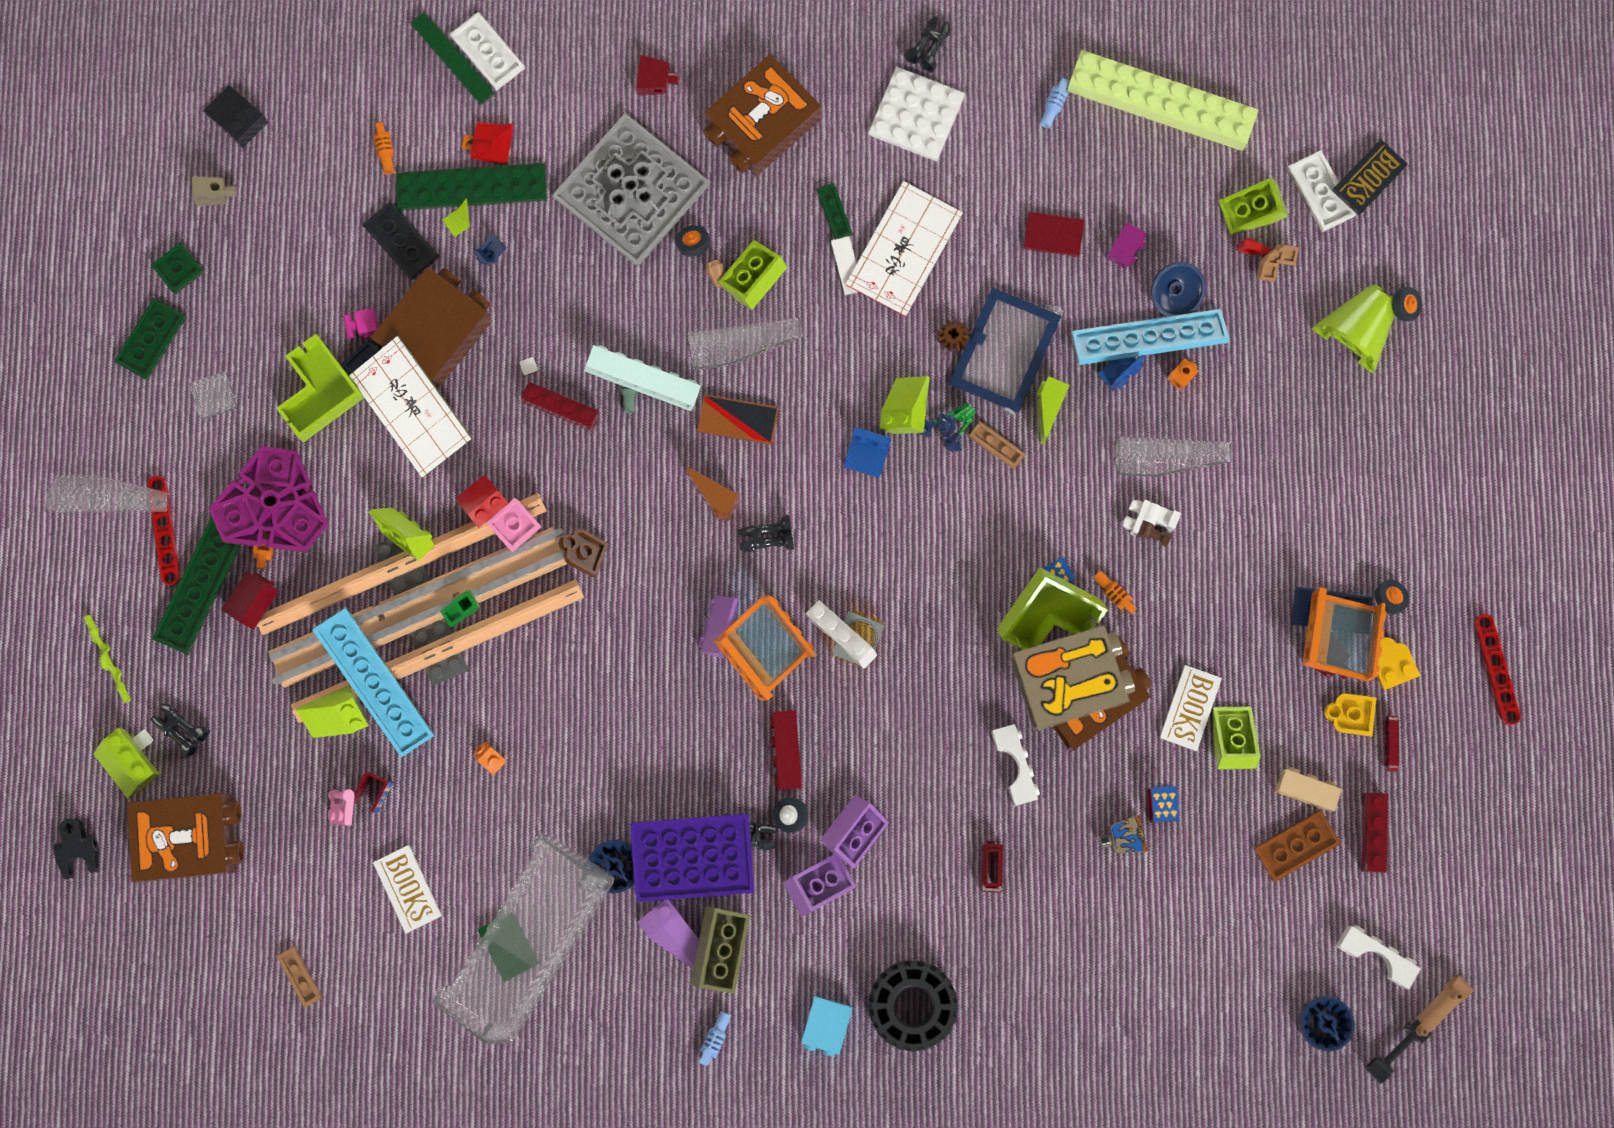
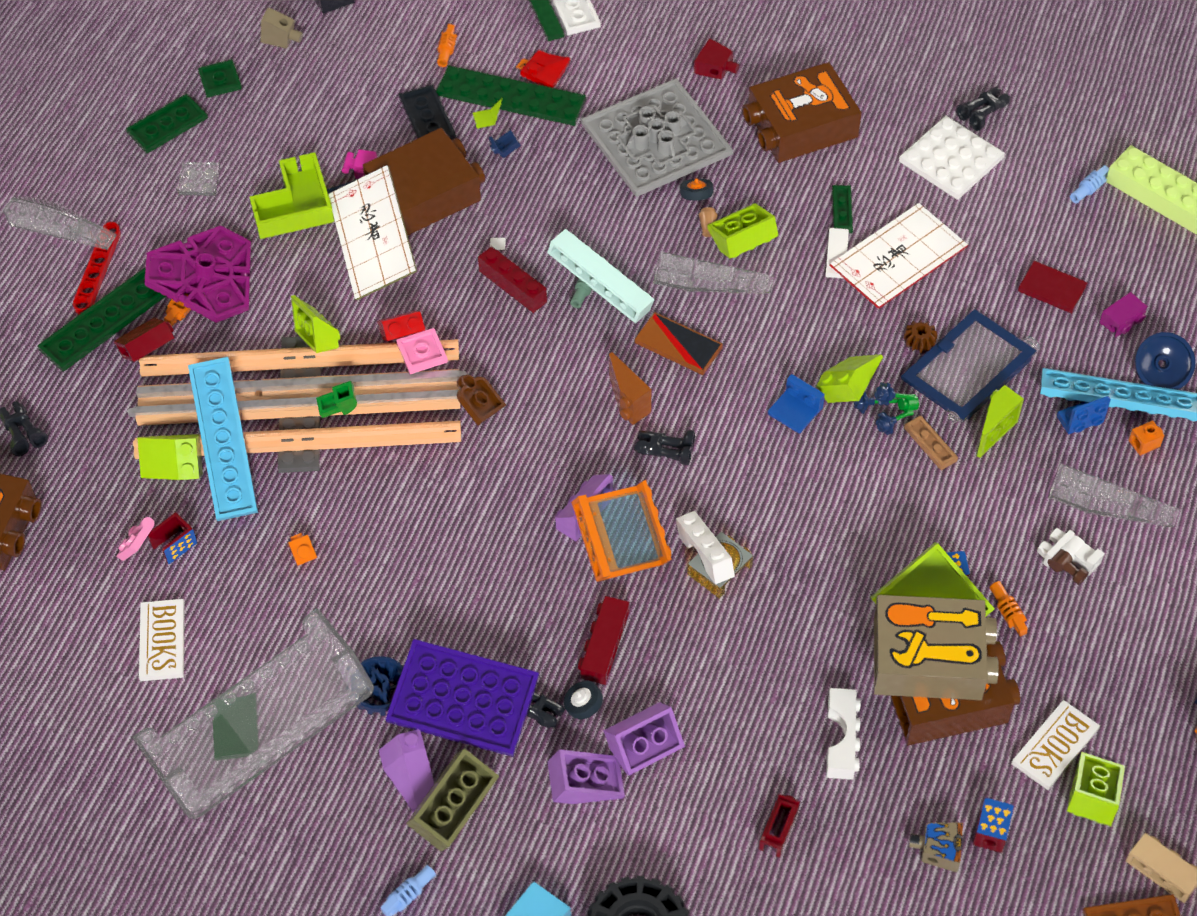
camera: 20 degrees right, 25 degrees down
medium nougat tile [276,946,323,1008] -> none

